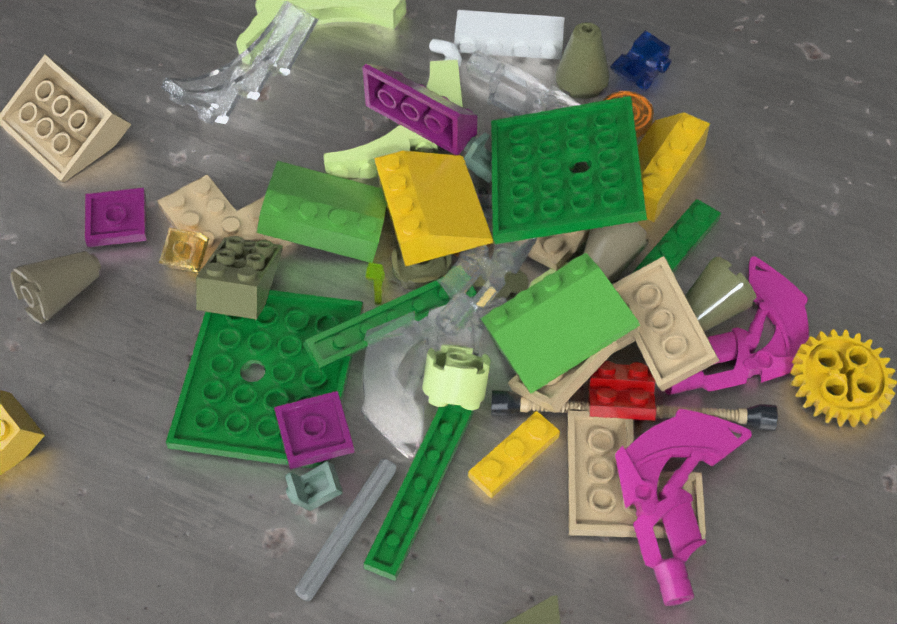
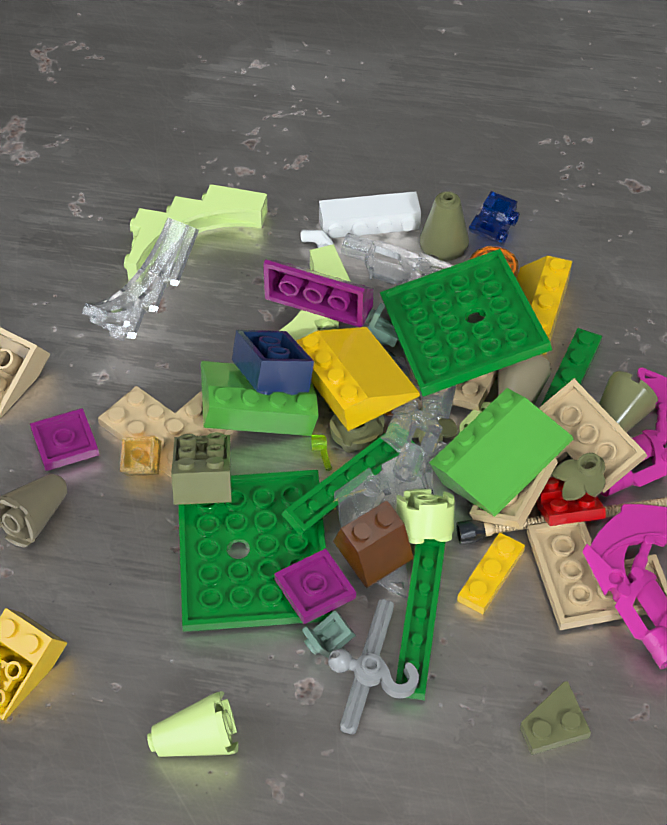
camera: 15 degrees left, 5 degrees down
none -> yellowish green cone [147,691,239,757]
none -> dark blue brick [232,330,314,395]
none -> light grey piece [328,648,419,699]
none -> reddish brown slope [333,500,414,589]
none -> olive plate [552,453,606,500]

